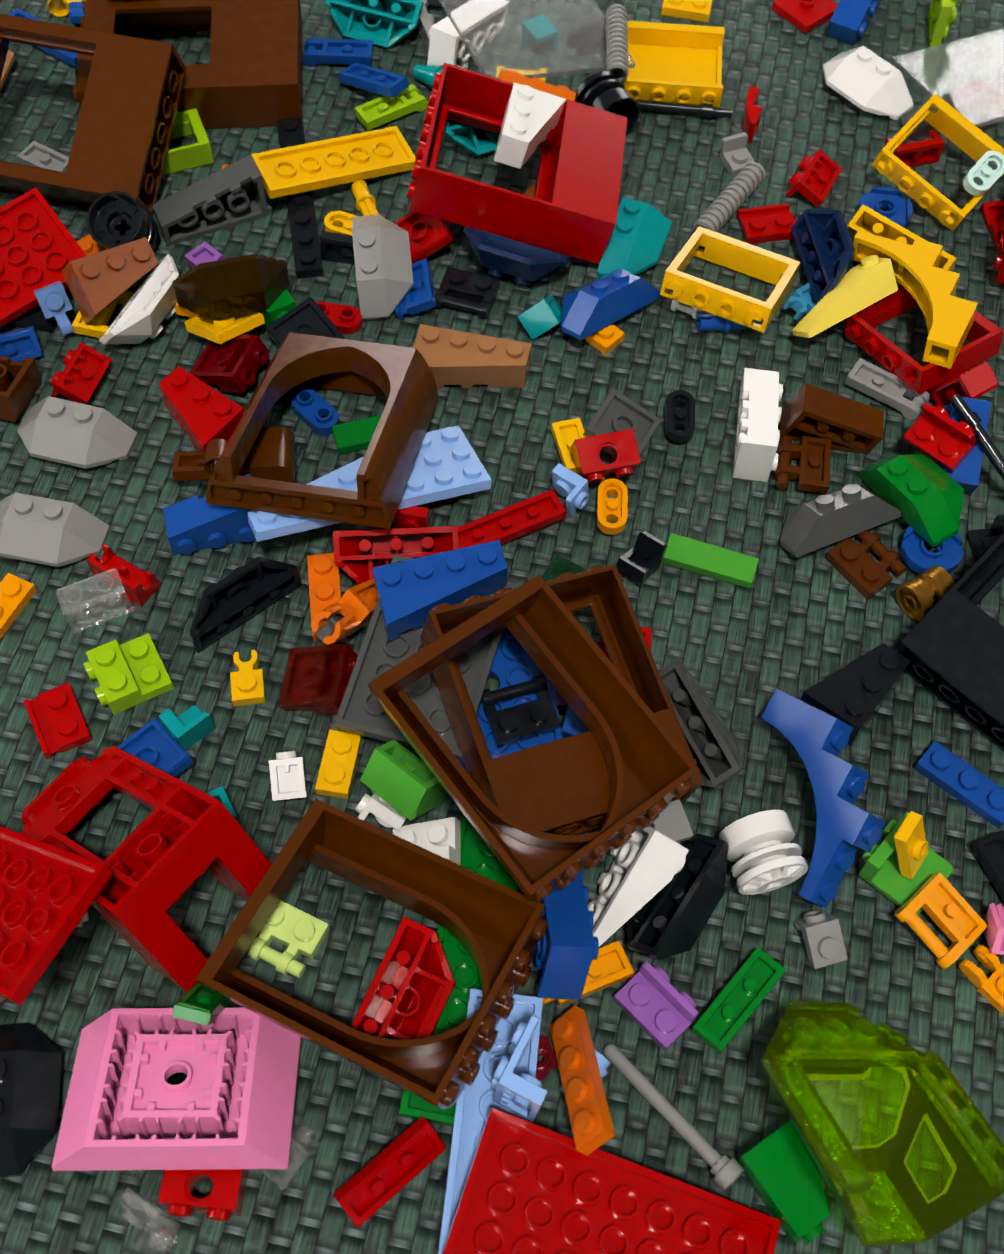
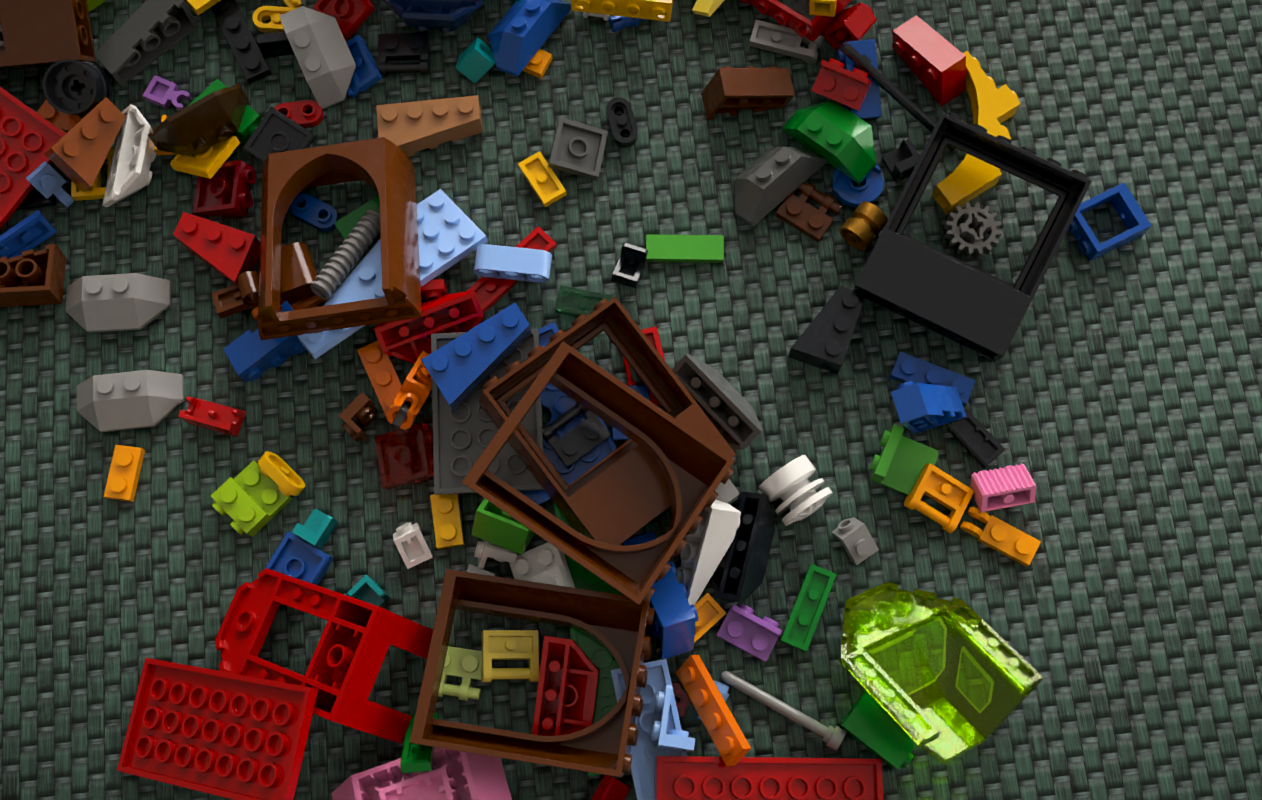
camera: 15 degrees left, 15 degrees up
red plate [24,682,92,759] -> none
red bracket [50,342,112,405] -> none
clear bracket [56,568,134,633] -> none
black wedge [189,557,302,653] -> none
yellow plate [230,650,266,707] -> none
light blue bracket [552,463,590,516] -> none
red brick [571,429,641,483] -> none
light orange plate [596,478,628,535] -> none
white wedge [732,368,783,482] -> none
blue arch [761,689,886,908] -> none
reddish brown plate [774,436,832,494] -> none
yellow plate [894,811,929,880] -> none
none -> yellow plate [258,451,305,496]
none -> light grey piece [310,210,381,299]
none -> reddish brown bracket [339,393,377,444]
none -> light blue beam [473,244,552,283]
none -> light yellow plate [481,630,539,682]
none -> blue wedge [891,381,967,434]

